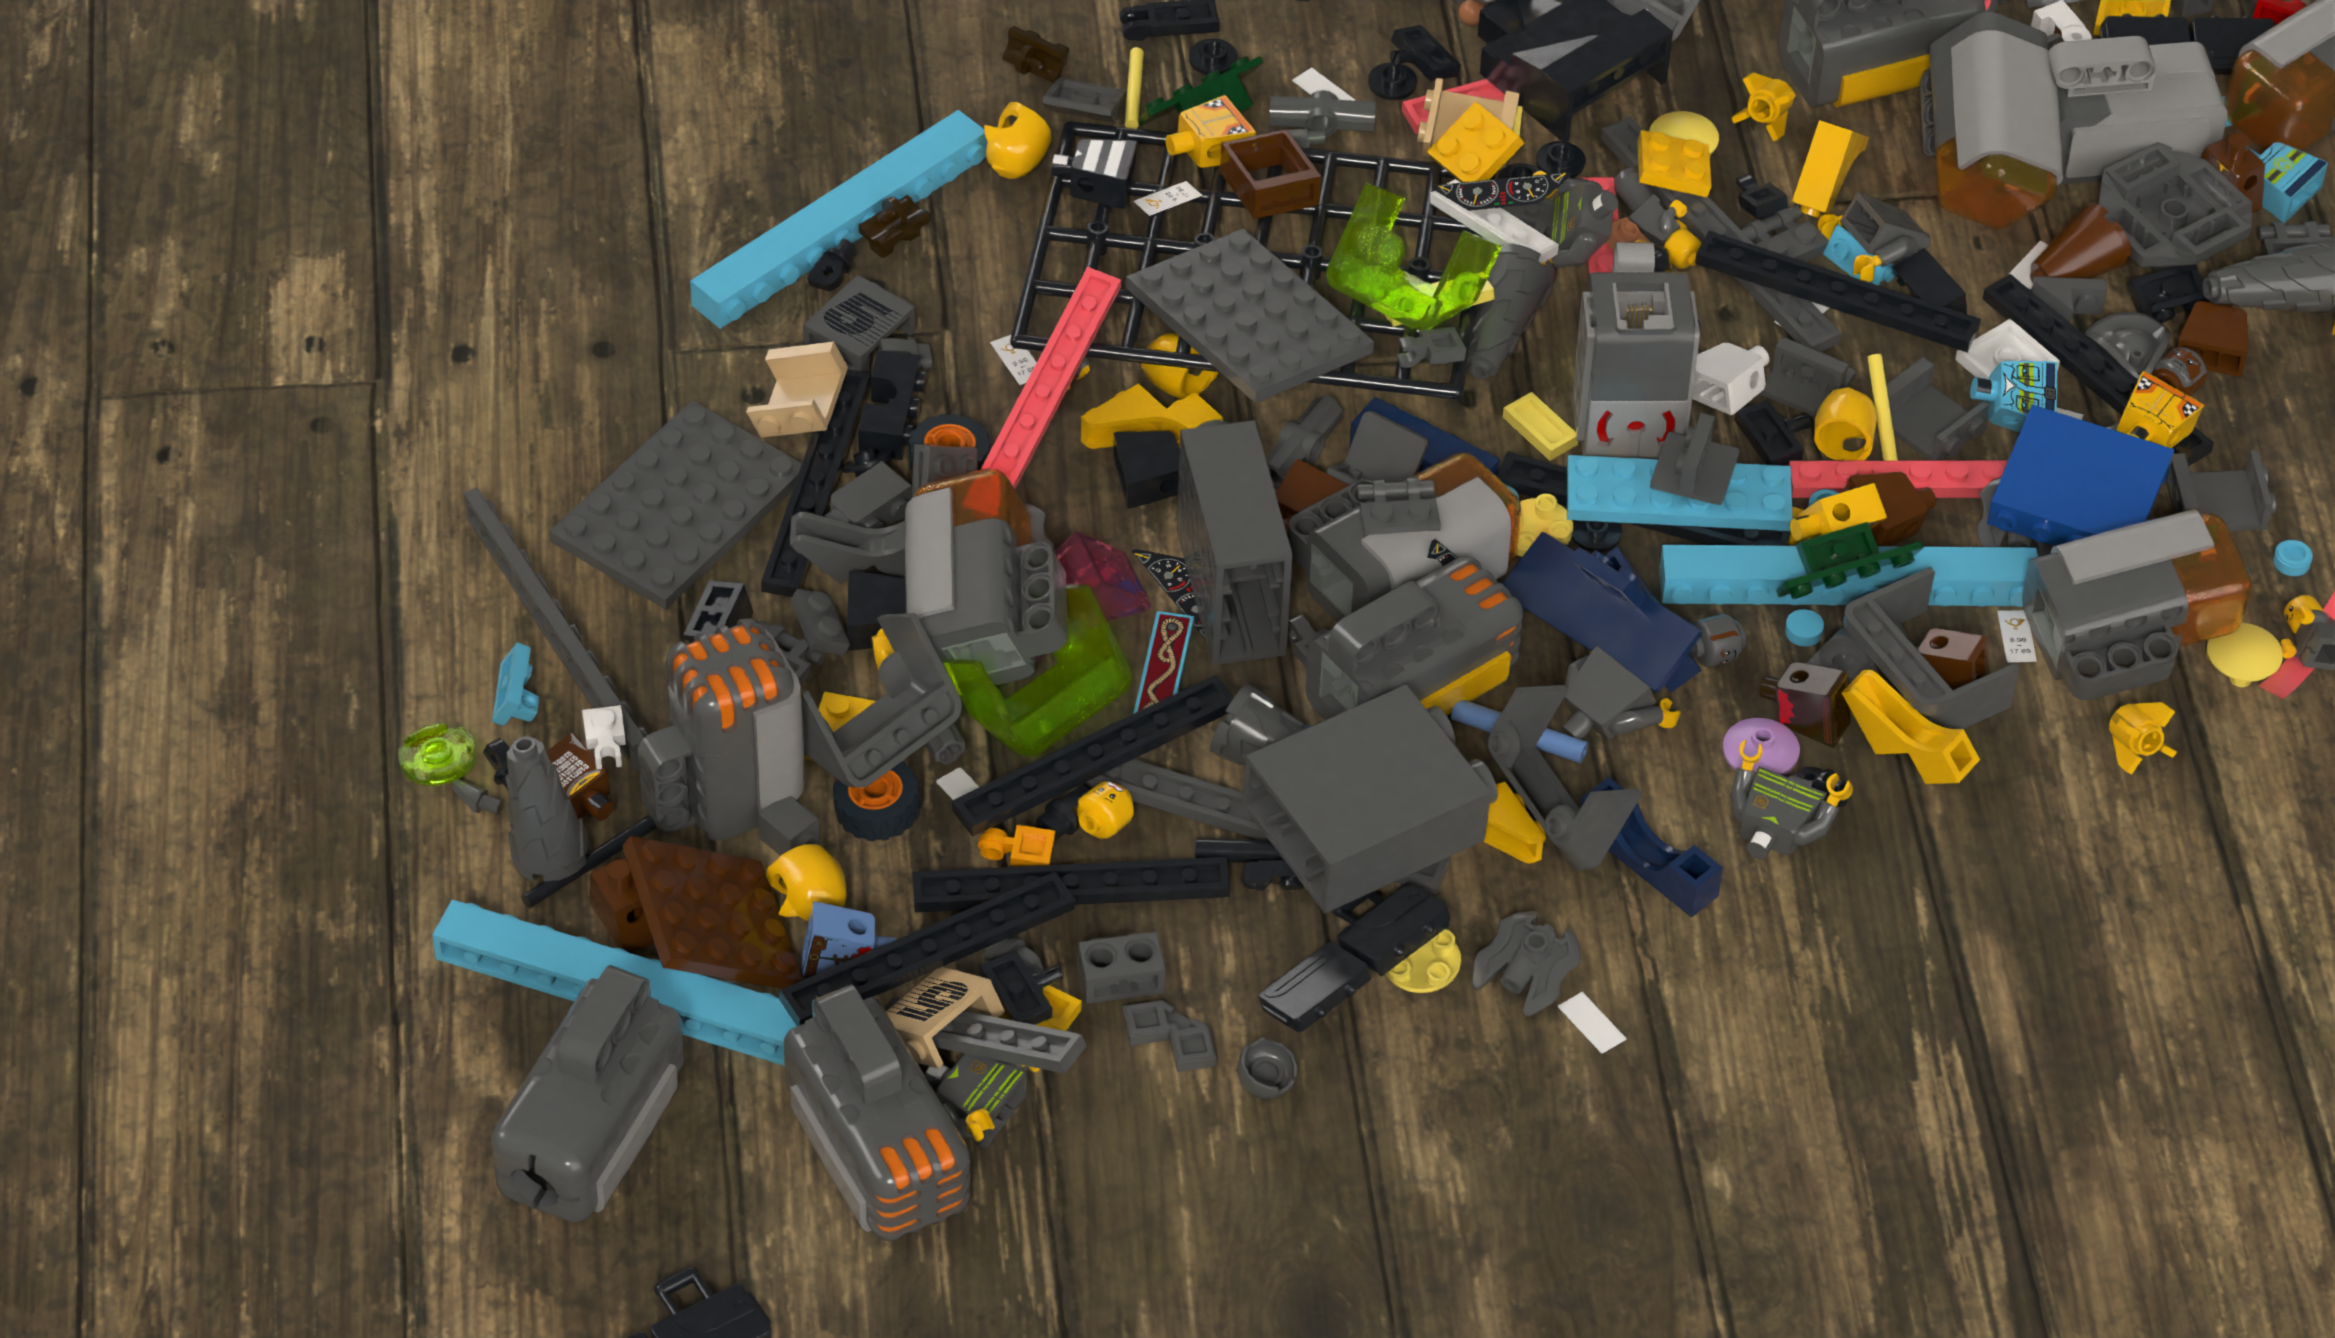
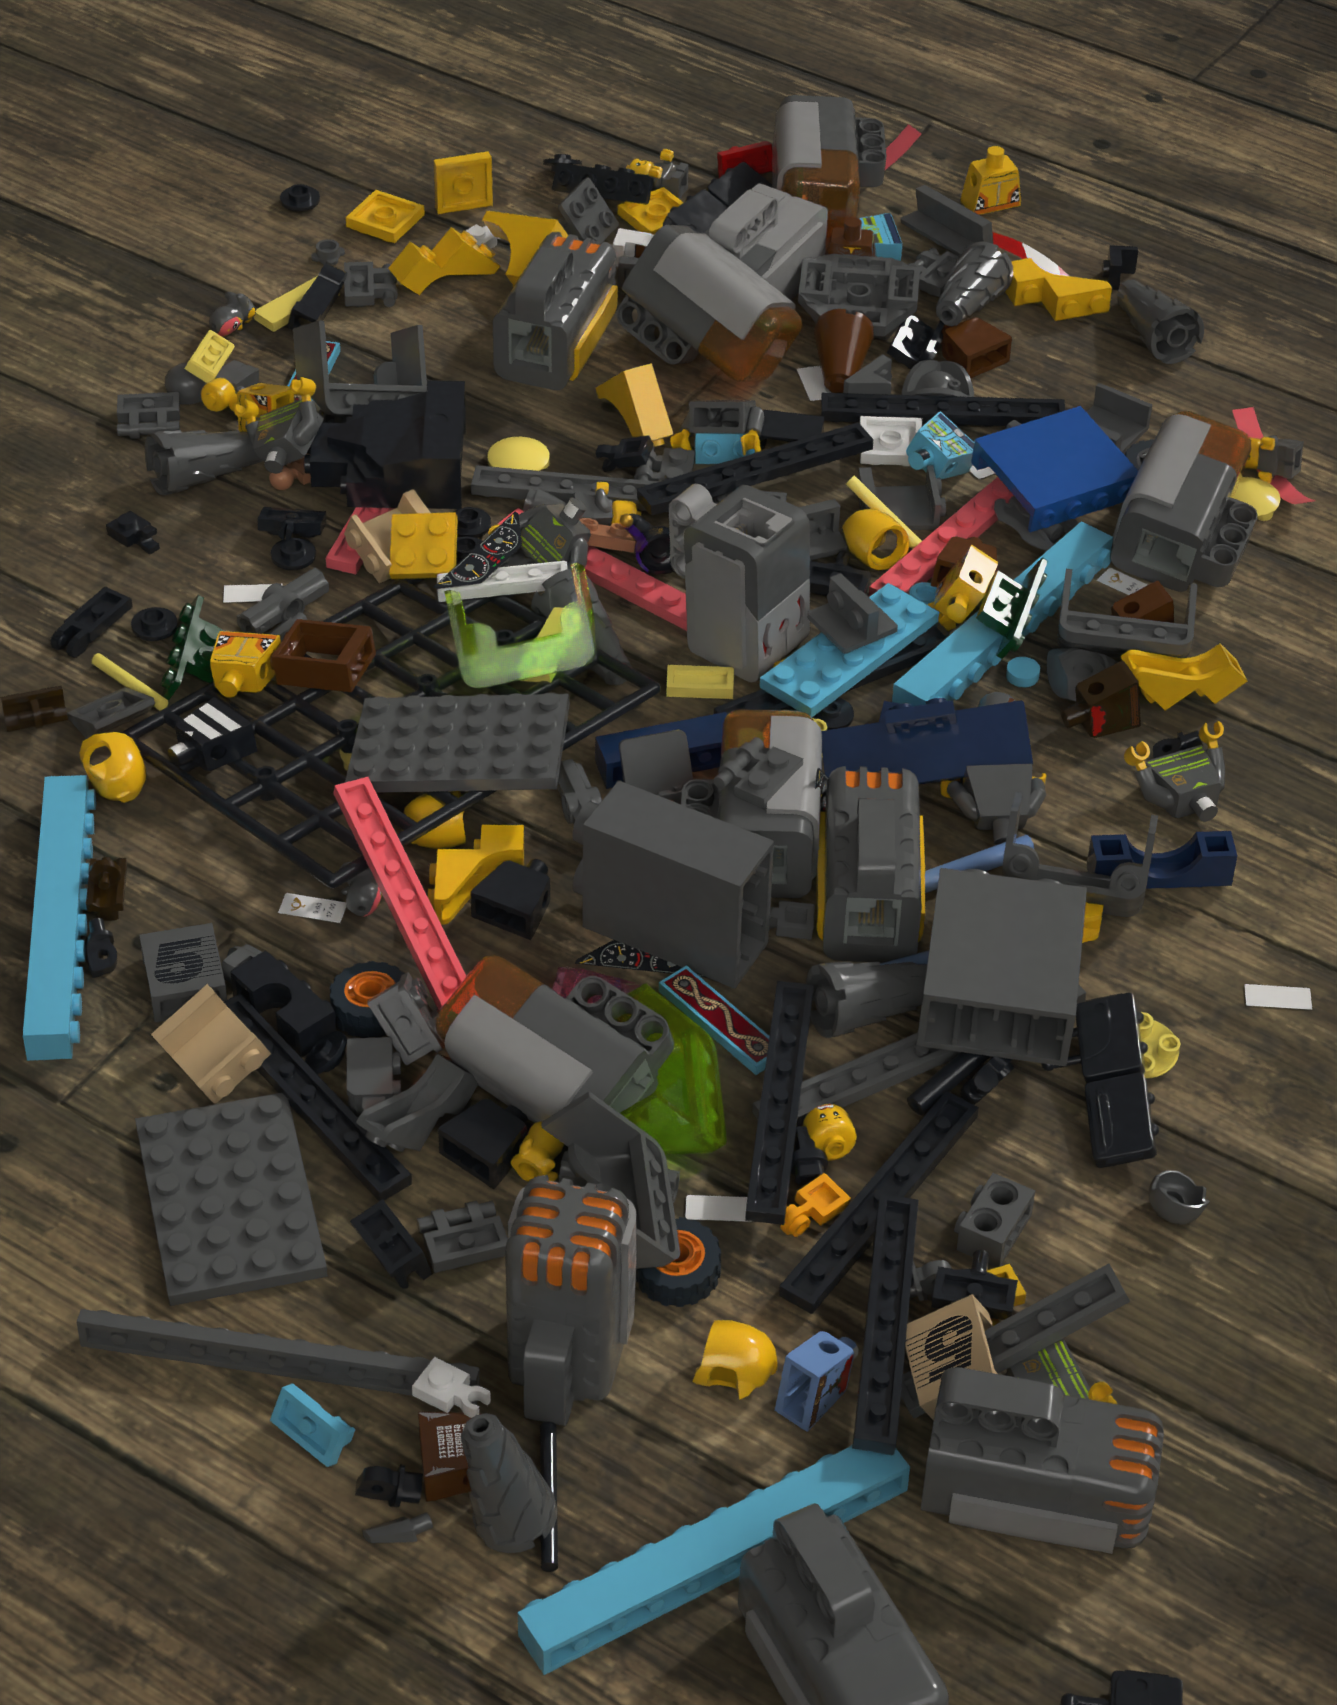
camera: 50 degrees left, 5 degrees down
clear neon green tile [397,723,477,786] -> none
reddish brown torso [590,858,654,953] -> none
reddish brown plate [622,836,803,989] -> none
dark grey brick [758,796,820,856] -> none
dark grey plate [791,589,850,656] -> none
dark grey tile [1122,1000,1217,1072] -> none
white sticker [1134,181,1202,216] -> none
dark grey plate [1396,327,1466,368] -> none
dark grey piece [1471,911,1581,1017] -> none
yellow plate [1637,130,1712,197] -> none
lavender dish [1723,718,1800,776] -> none
yellow brick [1731,72,1796,141] -> none
yellow brick [2109,702,2177,775] -> none
yellow torso [2116,371,2204,448] -> none
head [2153,347,2207,396] -> none

